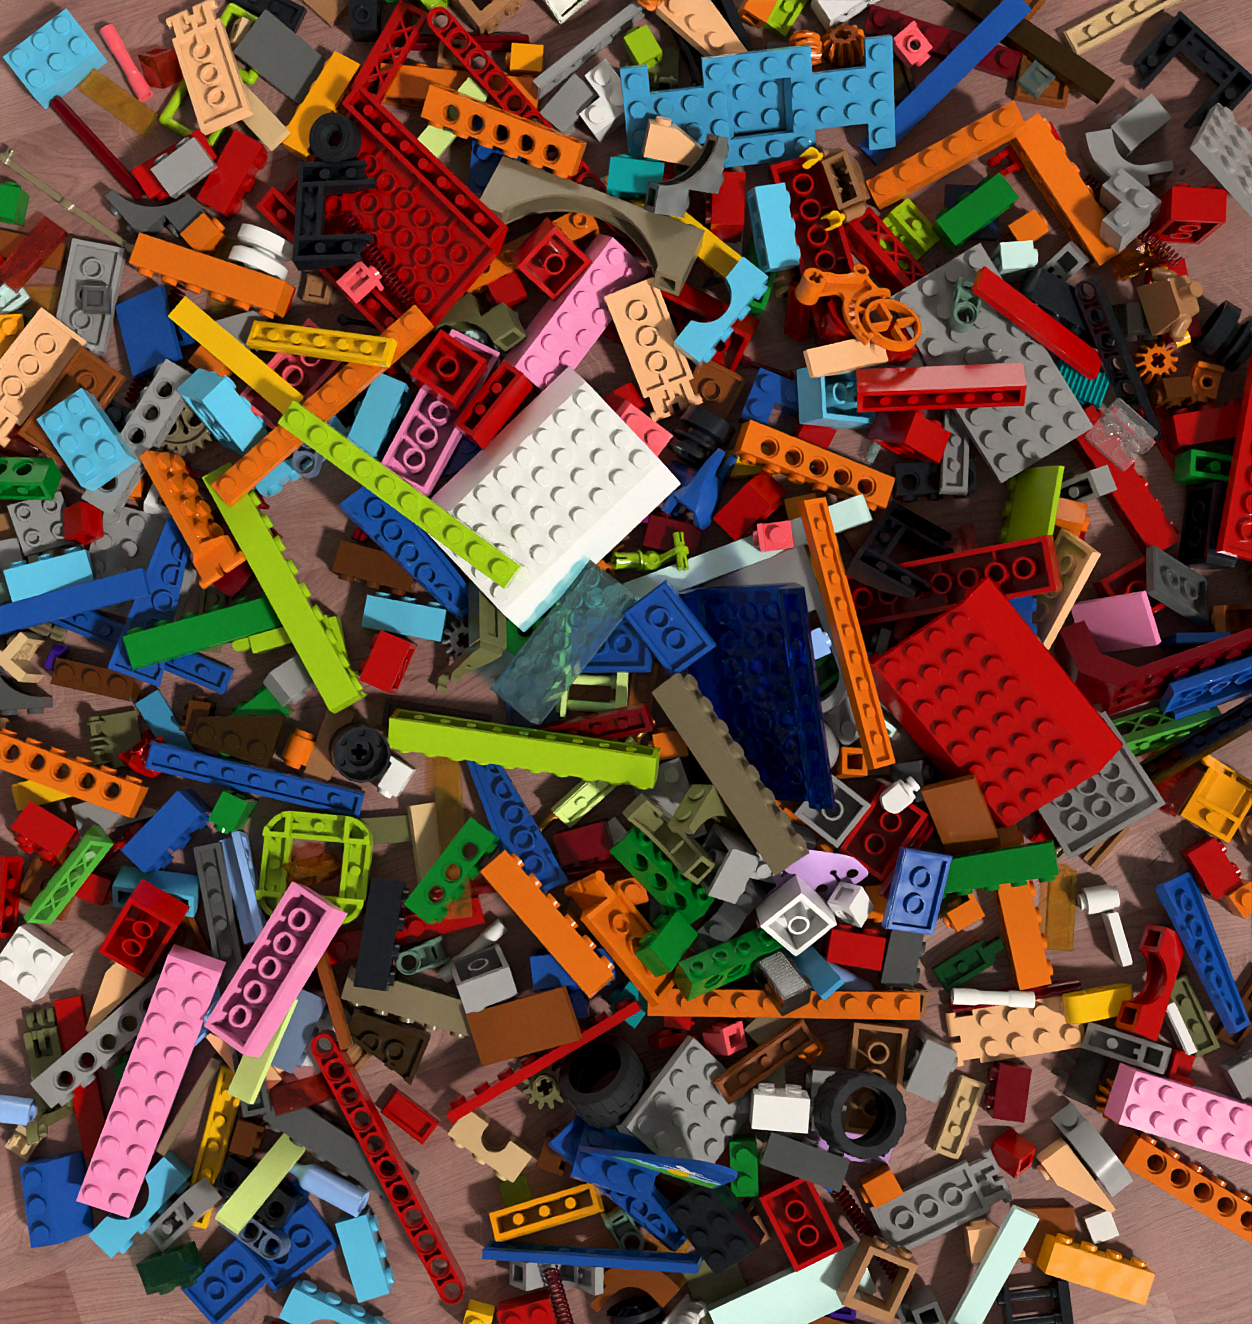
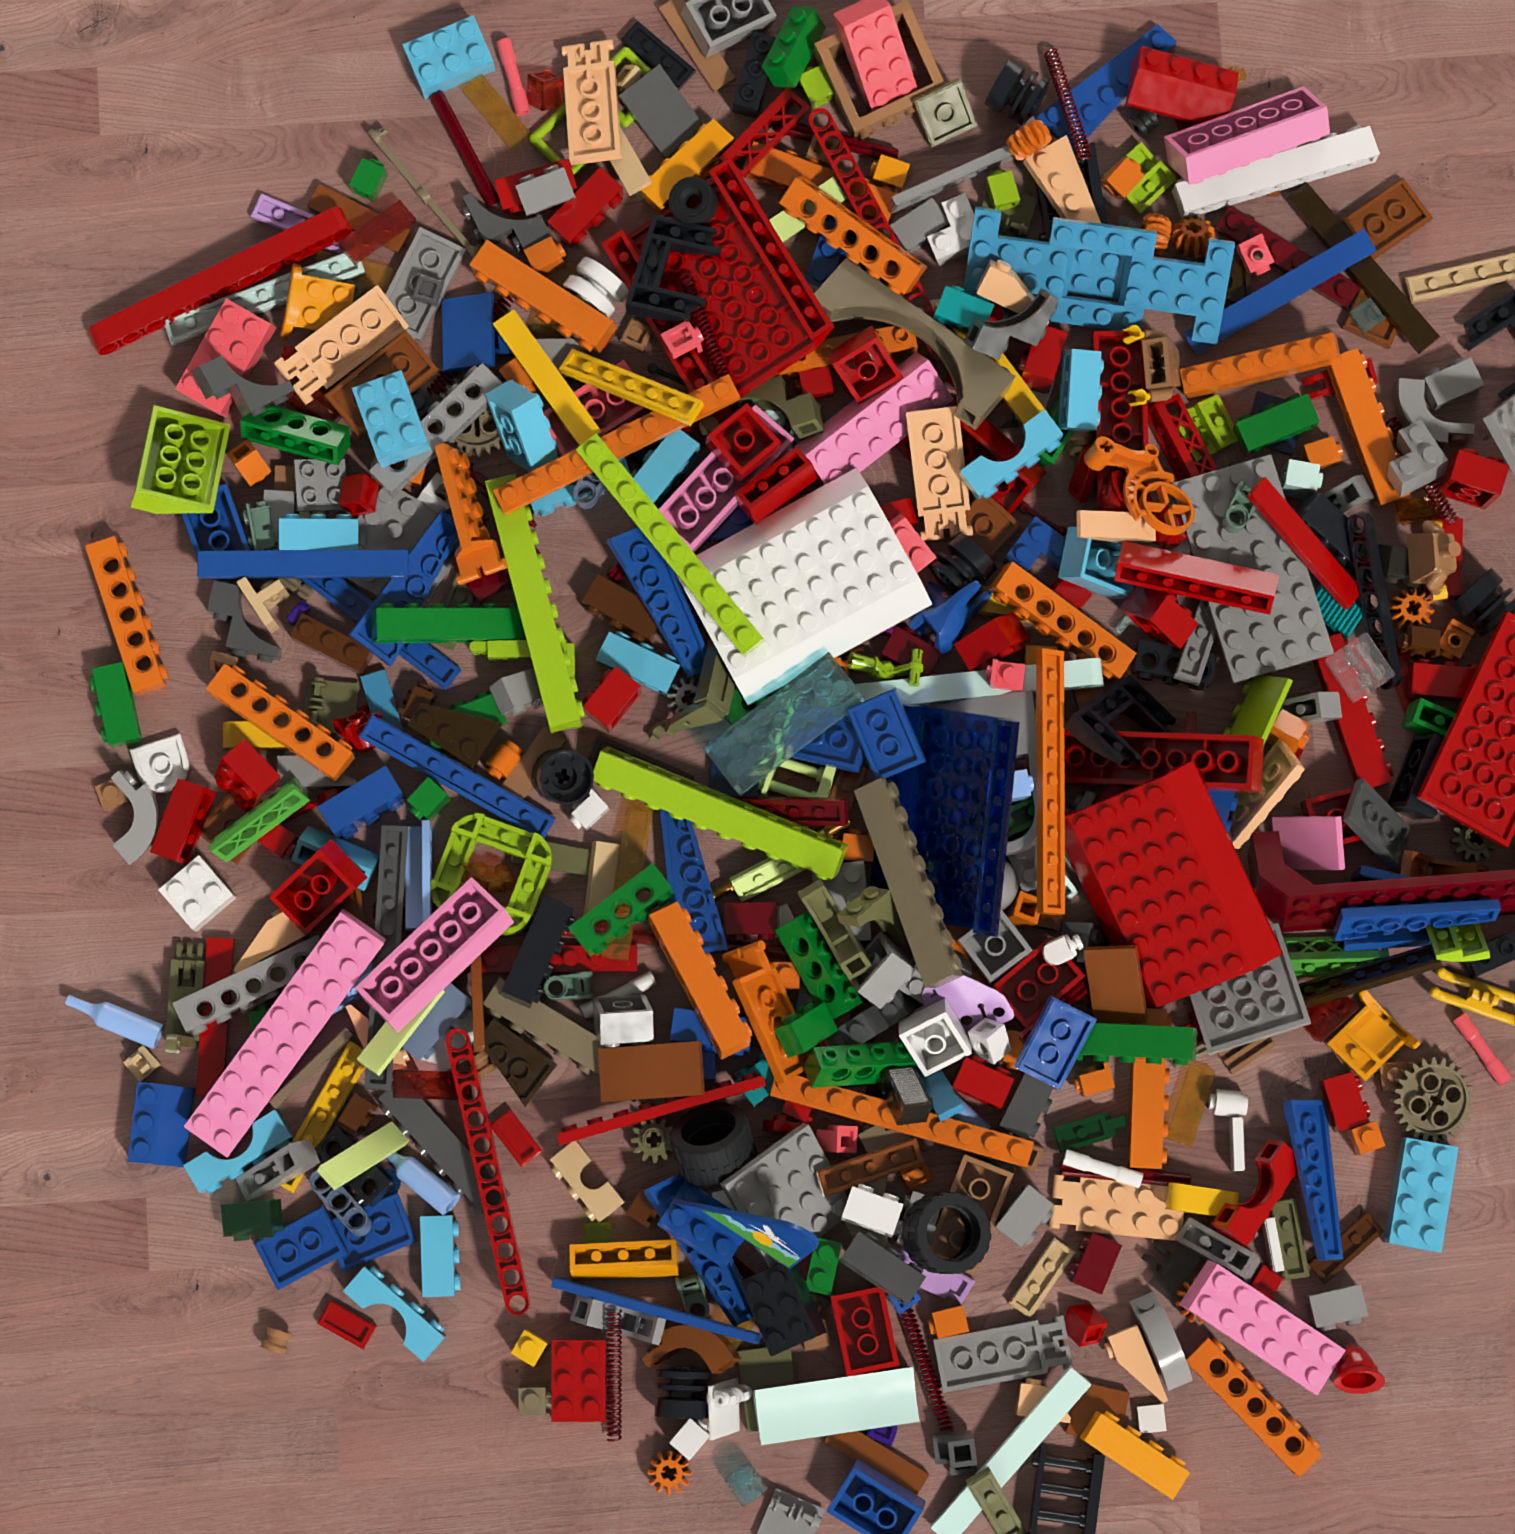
camera: 10 degrees right, 5 degrees down
medium nougat window [836,1234,918,1324] -> none

